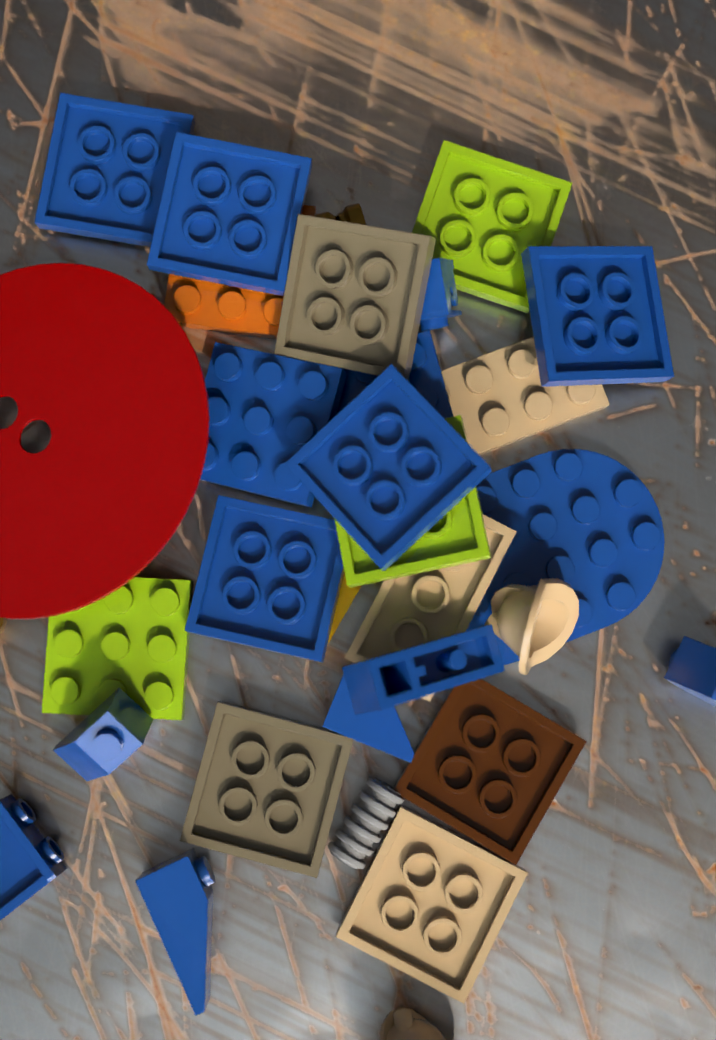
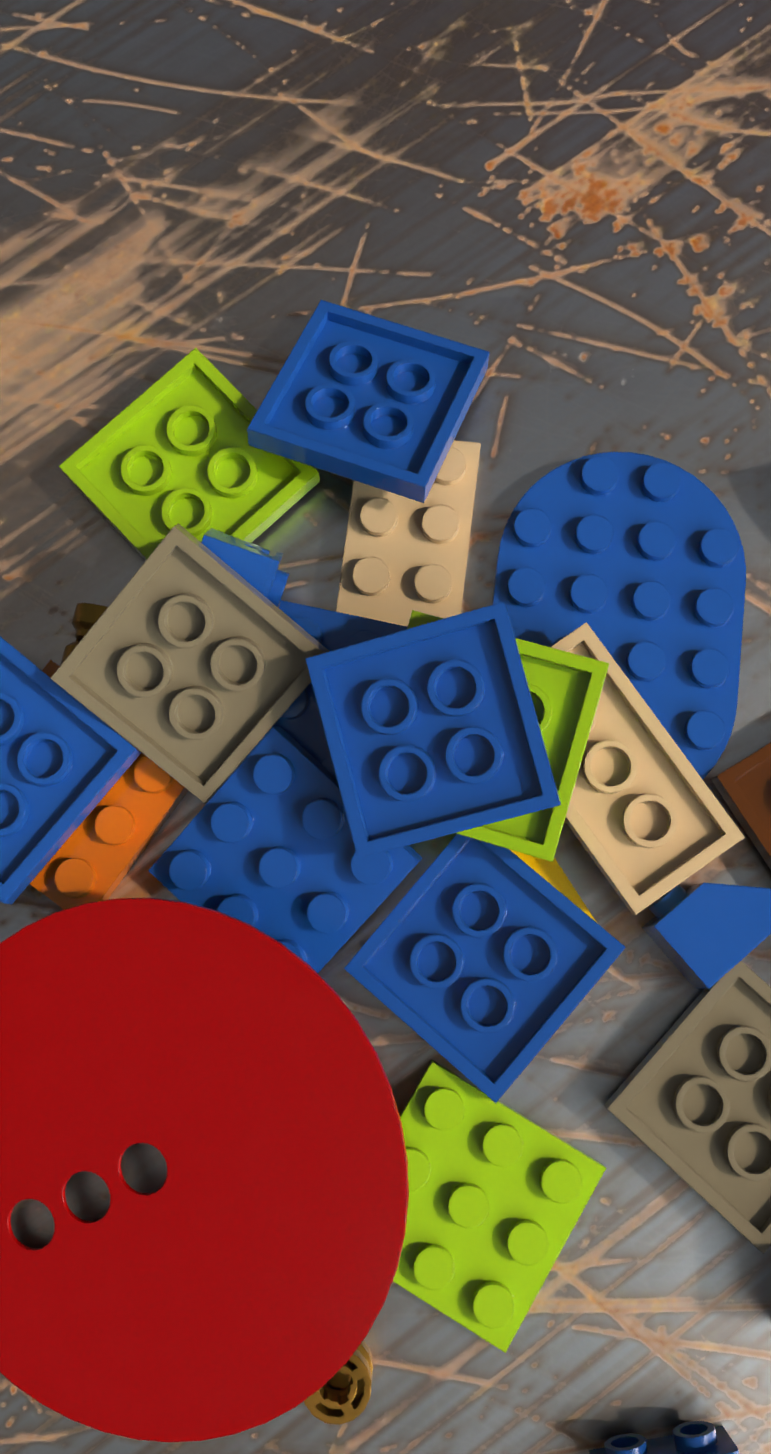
camera: 55 degrees left, 5 degrees down
blue slope [53,688,153,781] -> none
blue slope [342,624,505,714] -> none
tan helmet [485,578,579,675] -> none

